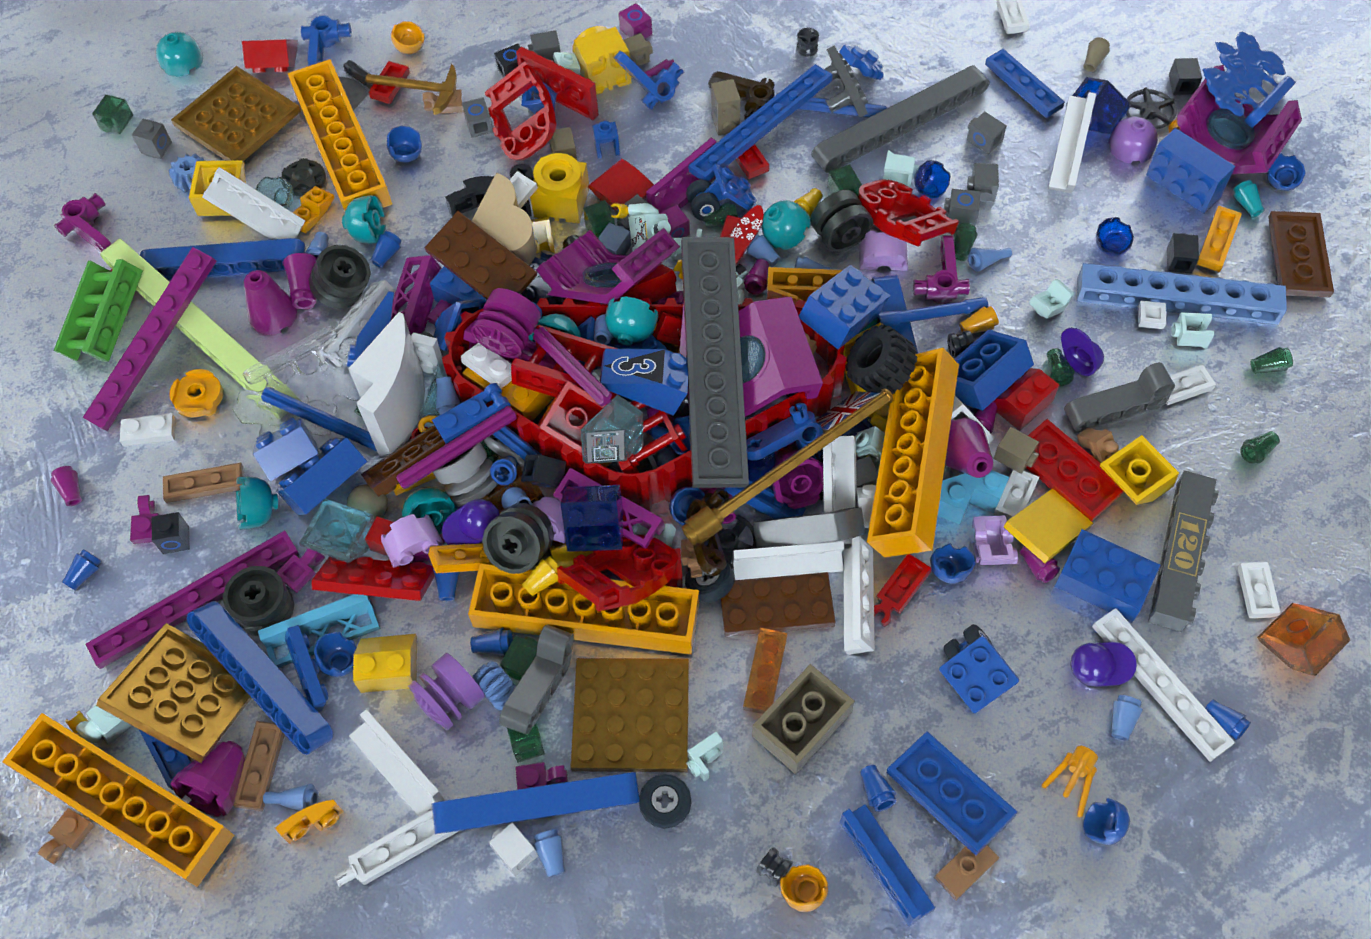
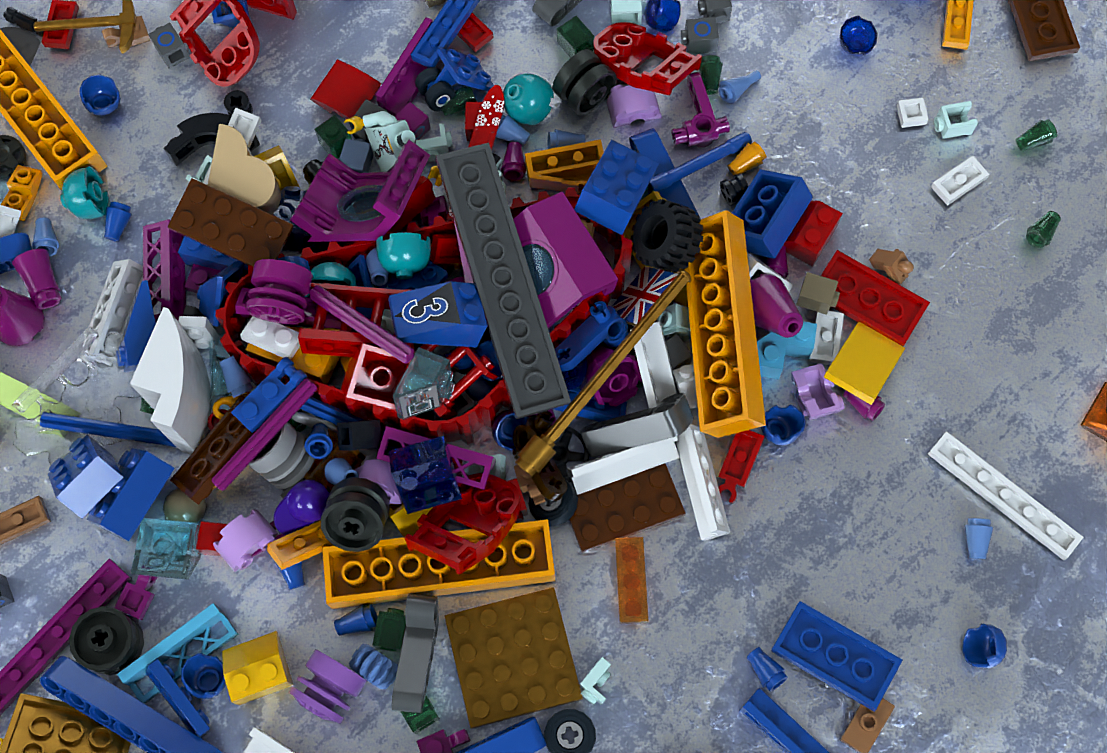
camera: 15 degrees left, 10 degrees up
teal cylinder [236,476,278,530] -> none
pearl dark grey wheel [309,245,371,309] -> none
red plate [312,554,435,601] -> none
teal cylinder [402,487,457,535] -> none
yellow cone [522,556,559,597] -> none
yellow piece [530,153,589,224] -> none
dark tan window [550,127,577,160] -> none
blue window [593,121,620,158] -> none
dark tan brick [752,664,855,774] -> none
yellow cone [794,188,823,218] -> none
blue plate [939,624,1019,713] -> none
light aqua bracket [1029,279,1074,319] -> none
light orange plant [1042,746,1098,818] -> none
clear green cone [1046,348,1075,386] -> none
blue brick [1054,529,1160,623] -> none
dark purple cap [1061,327,1104,376] -> none
dark grey beam [1064,362,1175,432] -> none
dark purple cap [1071,642,1137,687] -> none
medium blue brick [1077,263,1287,325] -> none
yellow slope [1100,435,1179,505] -> none
dark grey brick [1148,470,1219,632] -> none
black brick [1167,233,1199,274] -> none
blue cone [1205,699,1251,741] -> none
white plate [1237,562,1280,618] -> none

